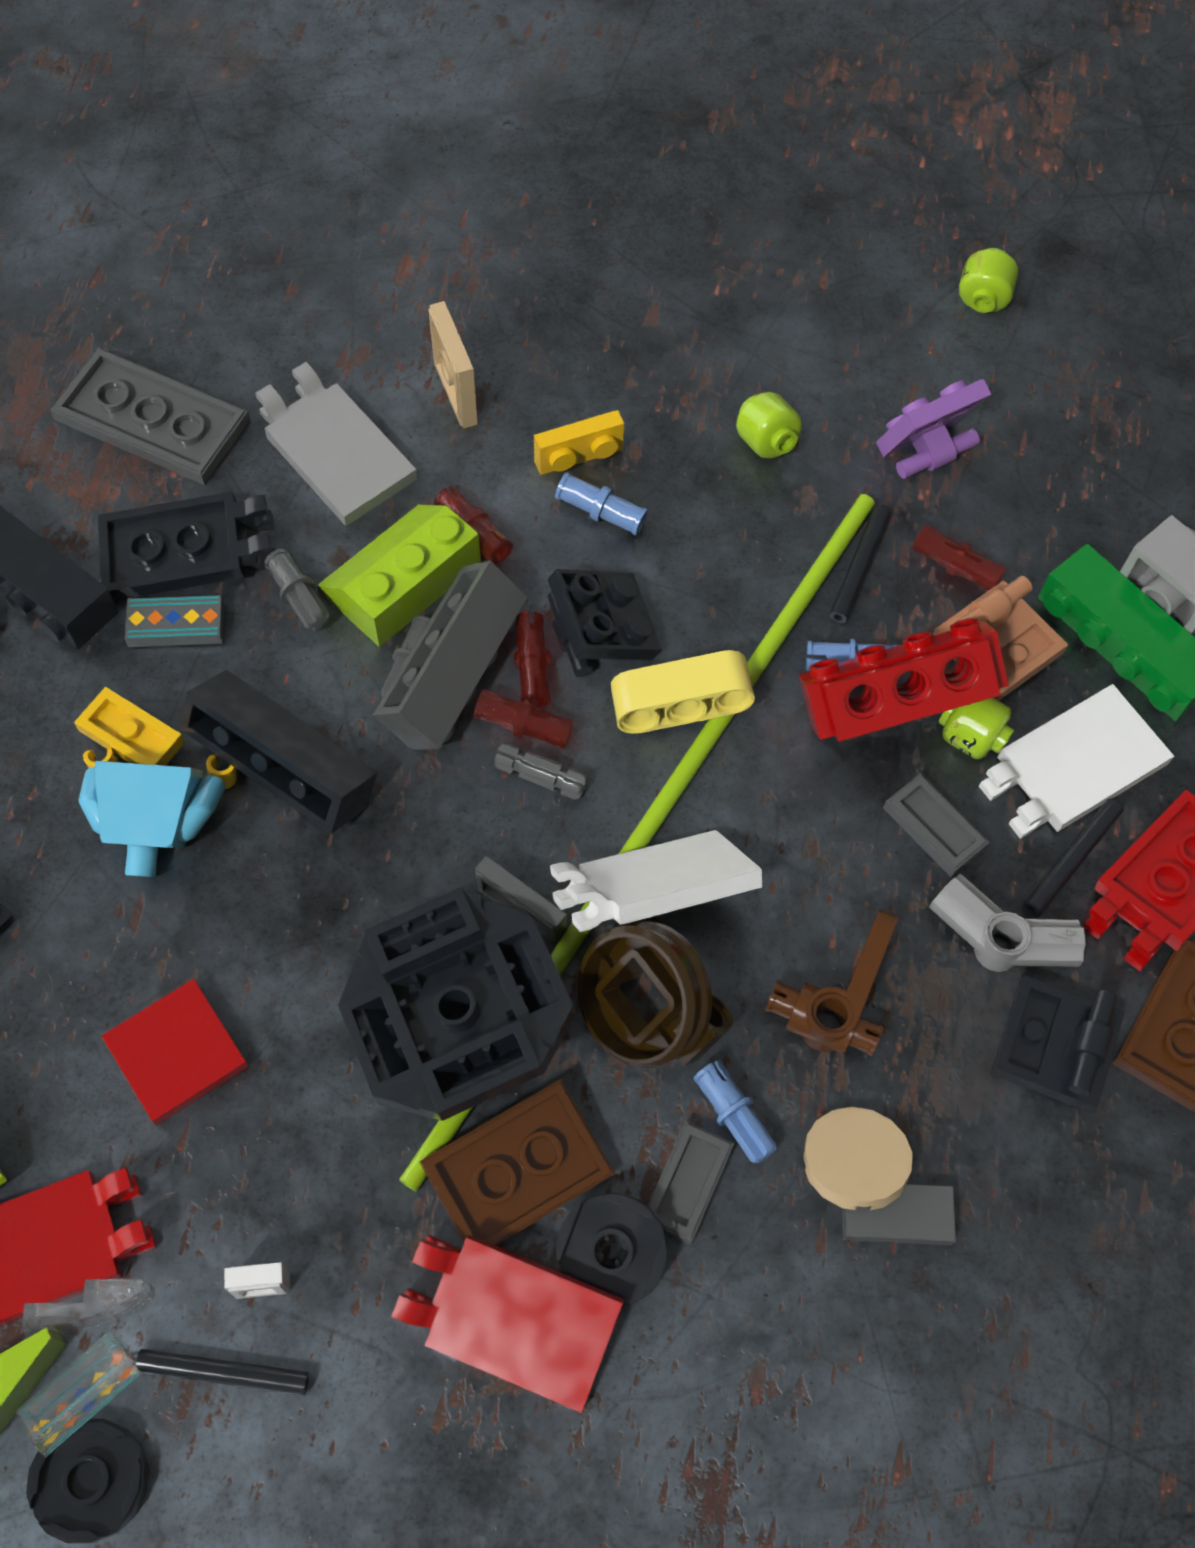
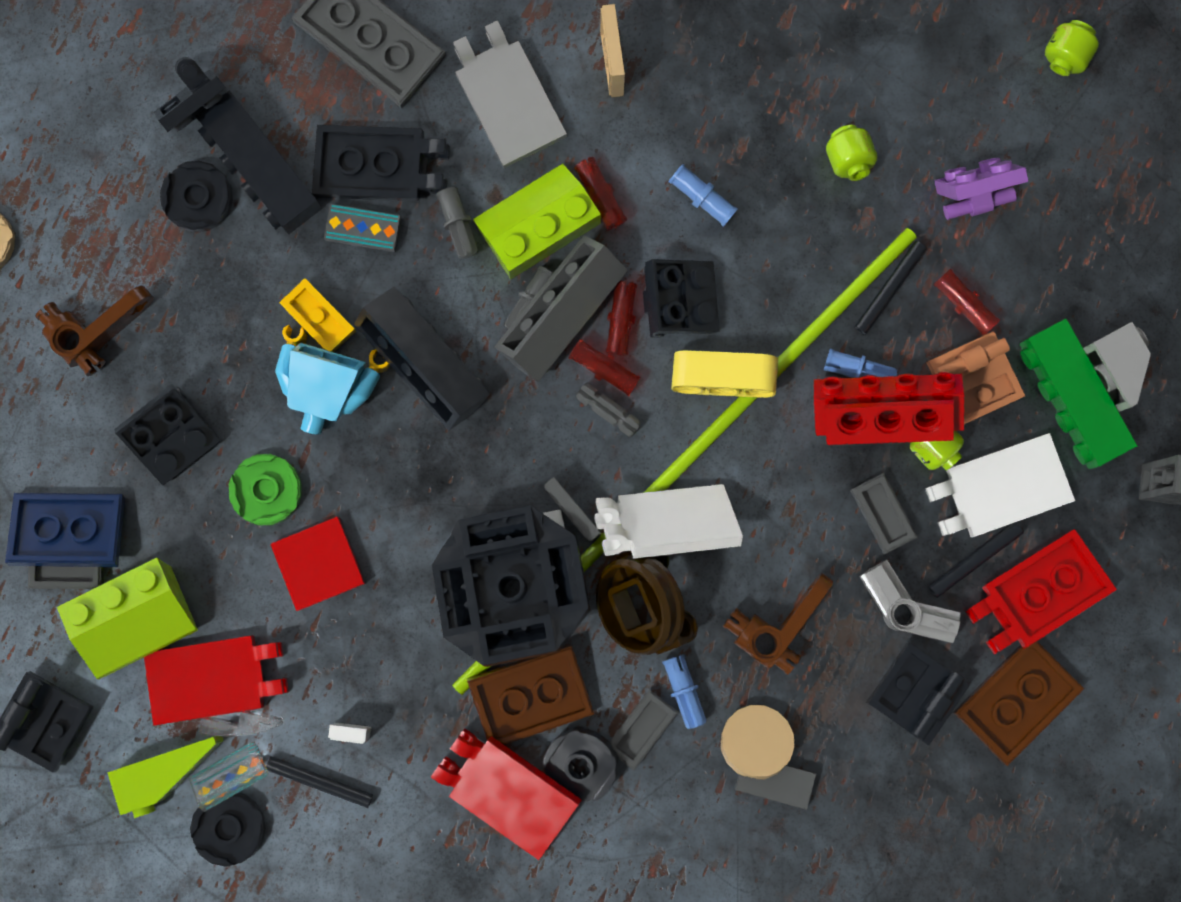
camera: 15 degrees right, 20 degrees up
yellow plate [534,410,624,475] -> none
none -> bright green tile [229,454,302,526]

